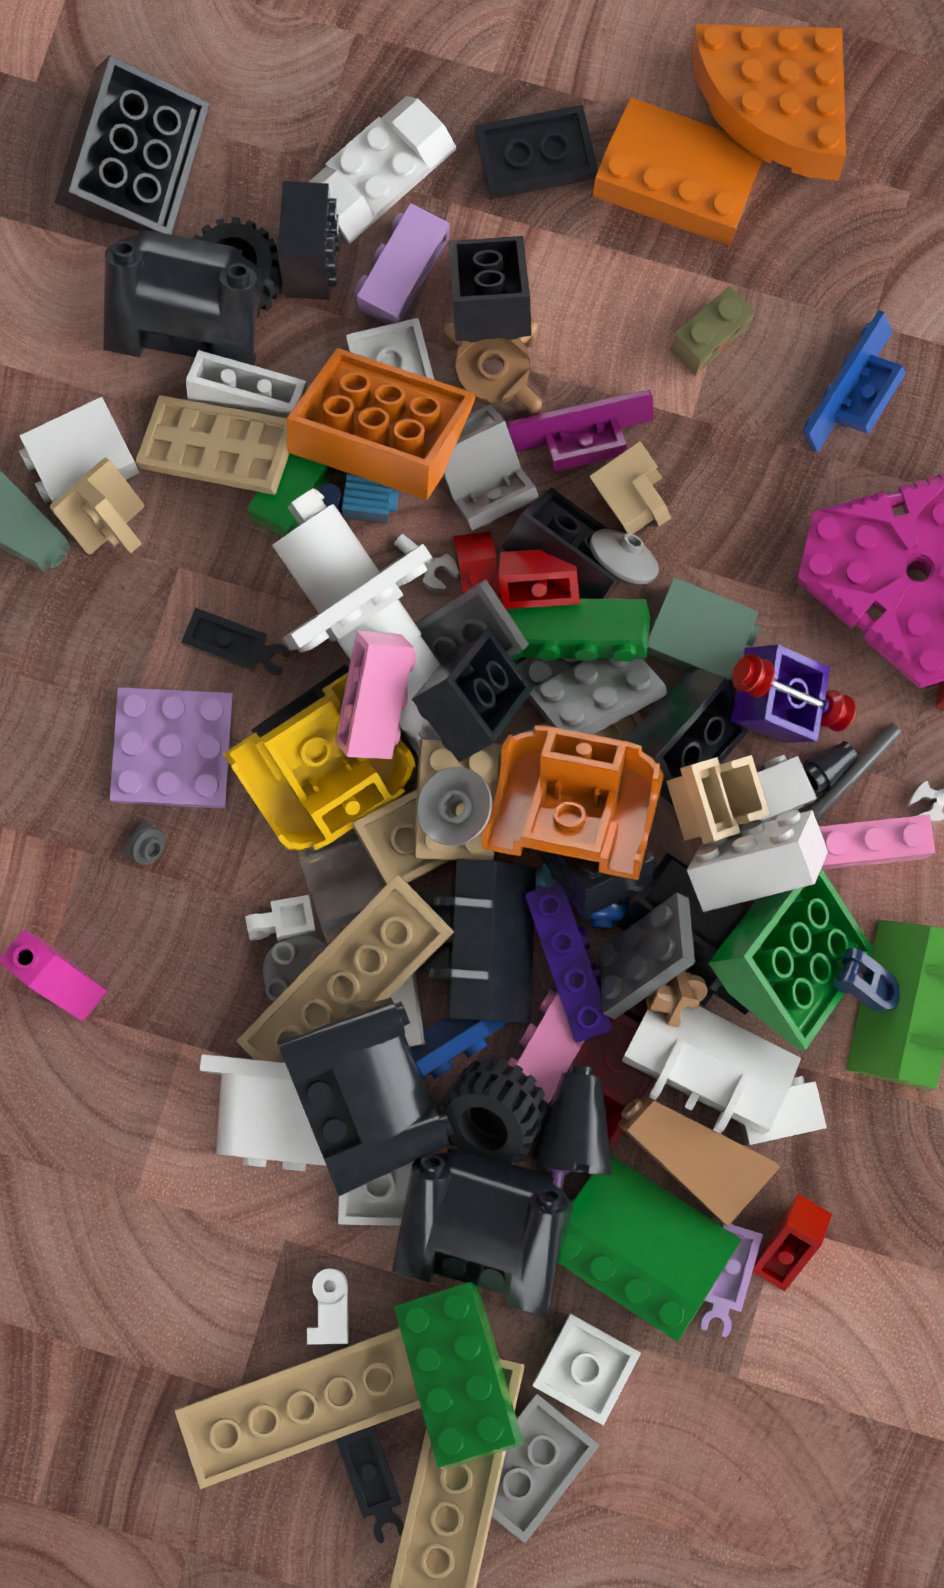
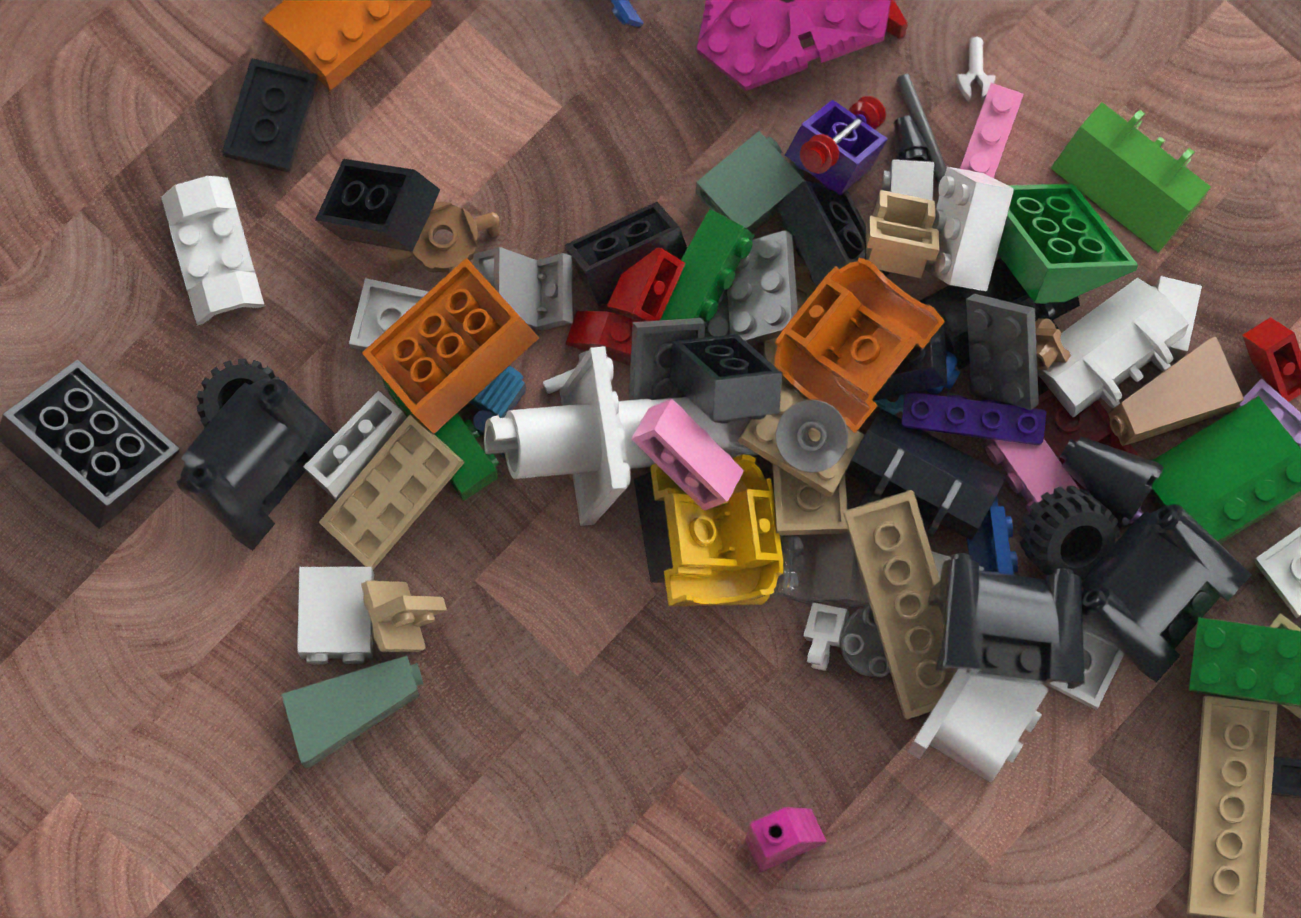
camera: 60 degrees left, 5 degrees down
lavender plate [109,687,234,809] -> none
dark grey plate [121,820,165,865] -> none
black plate [181,607,290,675] -> none
black brick [278,181,340,300] -> none
white leg [307,1268,349,1345] -> none
lavender brick [354,203,450,325] -> none
magenta bracket [506,389,654,471] -> none
tan plate [590,441,671,534] -> none
light grey dish [590,529,659,584] -> none
olive brick [670,286,755,375] -> none
dark blue plate [834,948,900,1012] -> none

